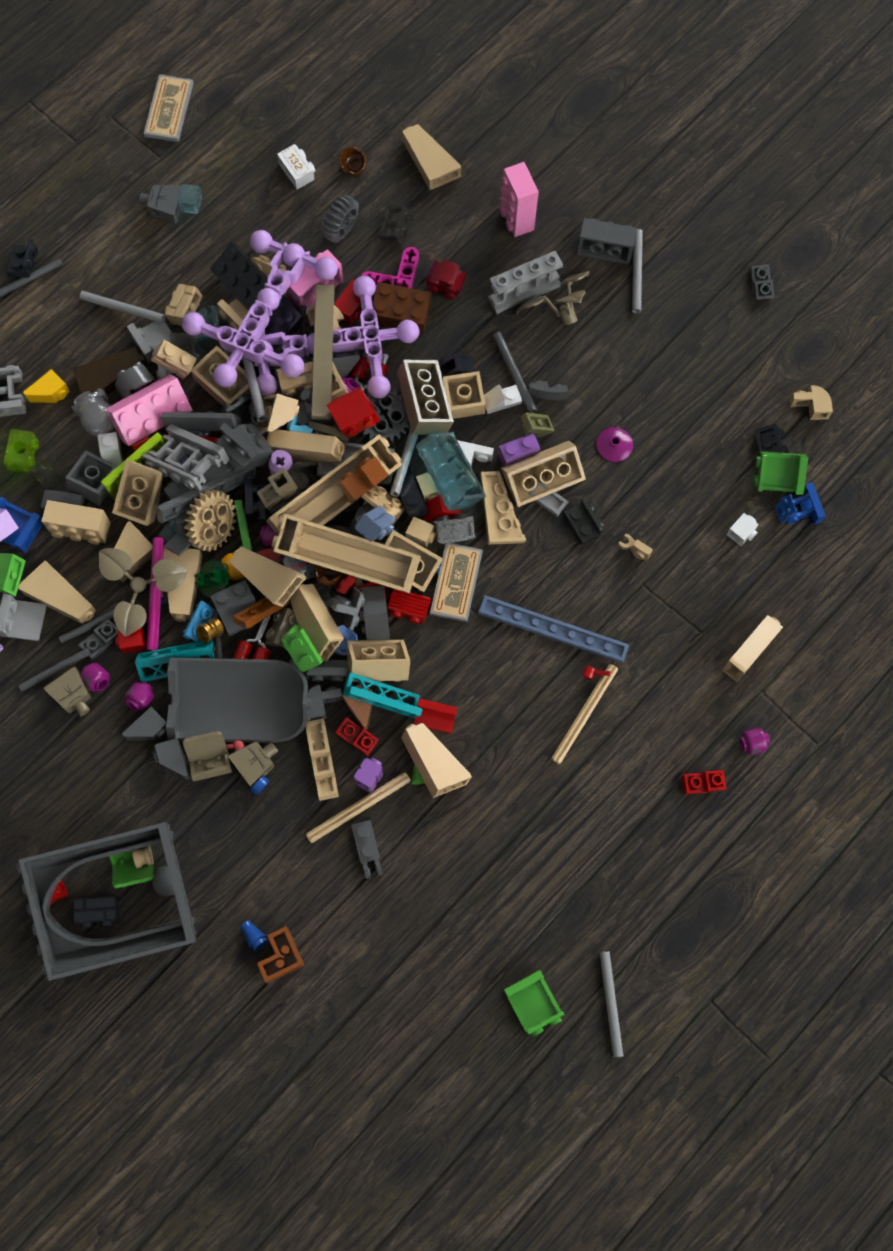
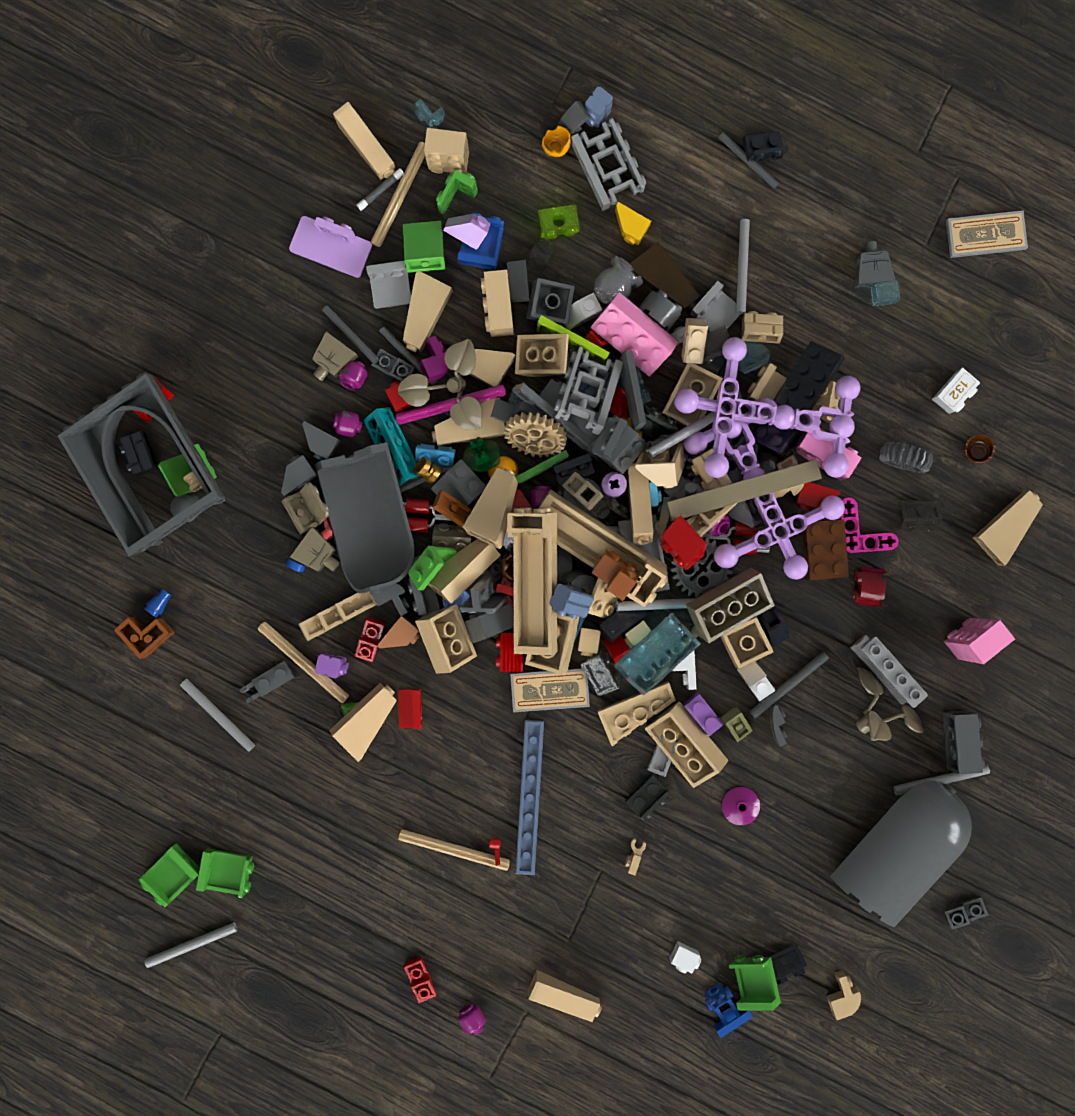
camera: 70 degrees right, 15 degrees up
teal fence [343,673,422,718] -> none
none -> light grey piece [180,679,255,752]
none -> bright green panel [196,848,254,898]
none -> magenta brick [420,336,449,383]
none -> dark grey panel [830,781,972,927]

